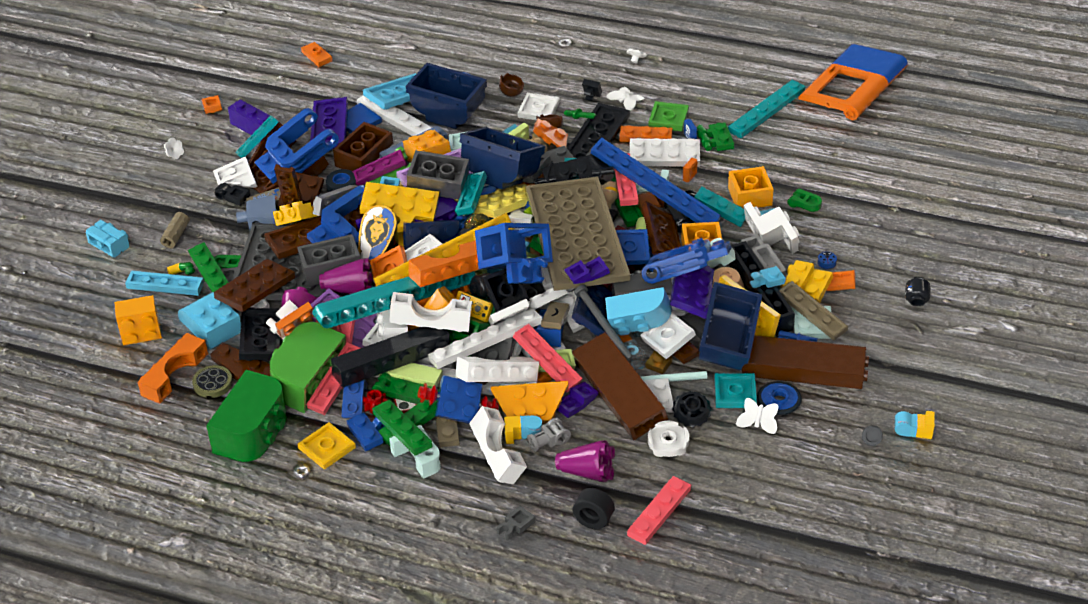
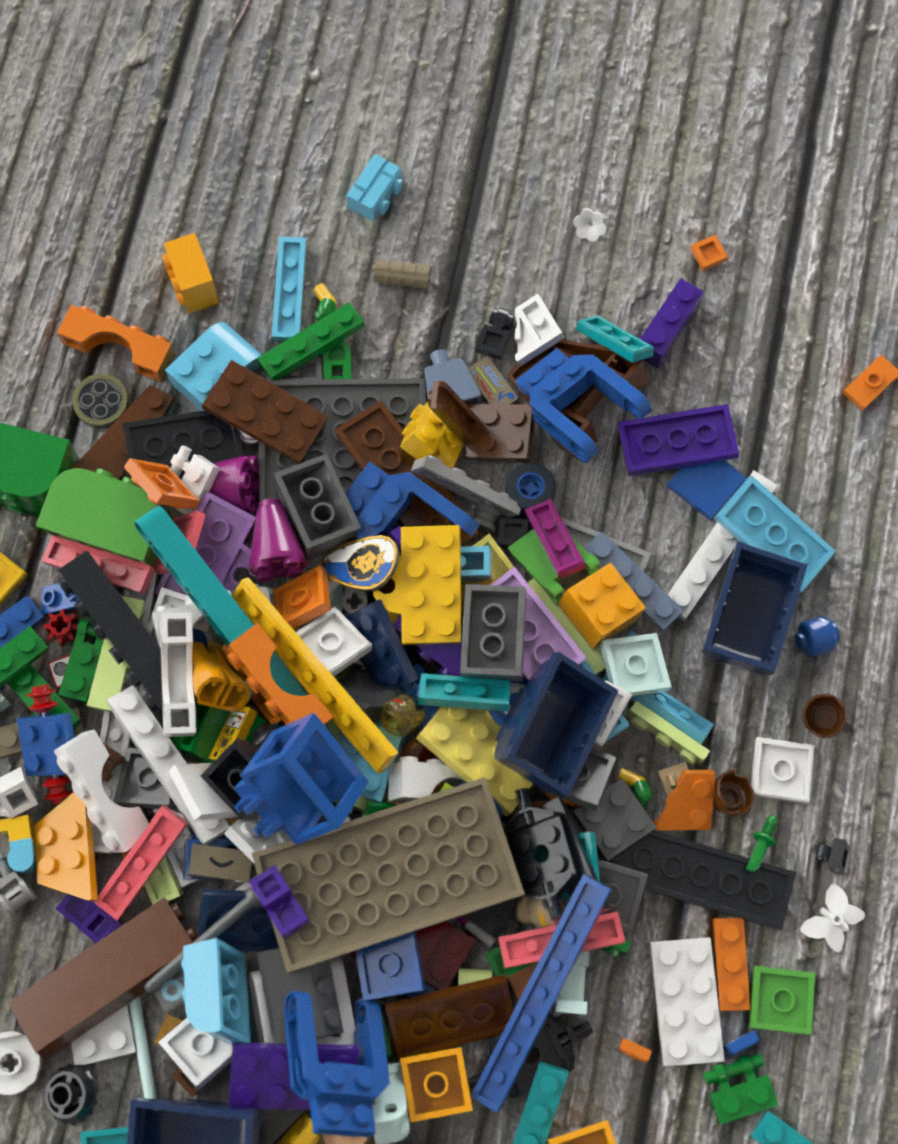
camera: 80 degrees right, 30 degrees up
reddish brown brick [333,122,393,171] -> none

